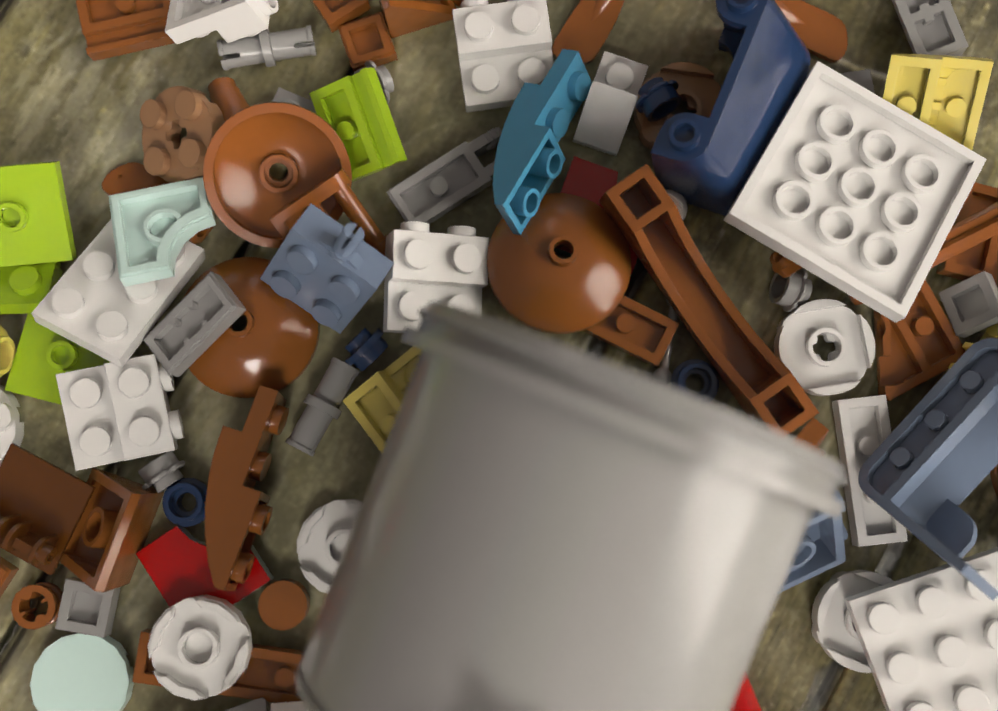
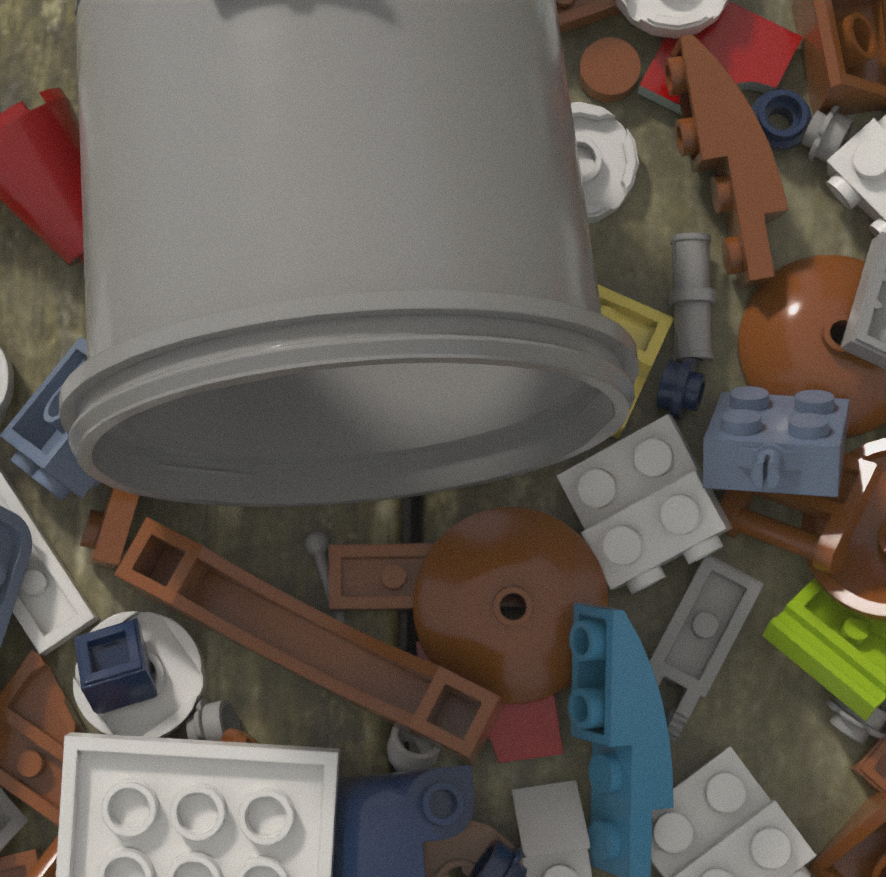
camera: 155 degrees right, 5 degrees down
dark blue plate [670,359,719,402] -> none
none -> dark blue slope [74,618,157,714]

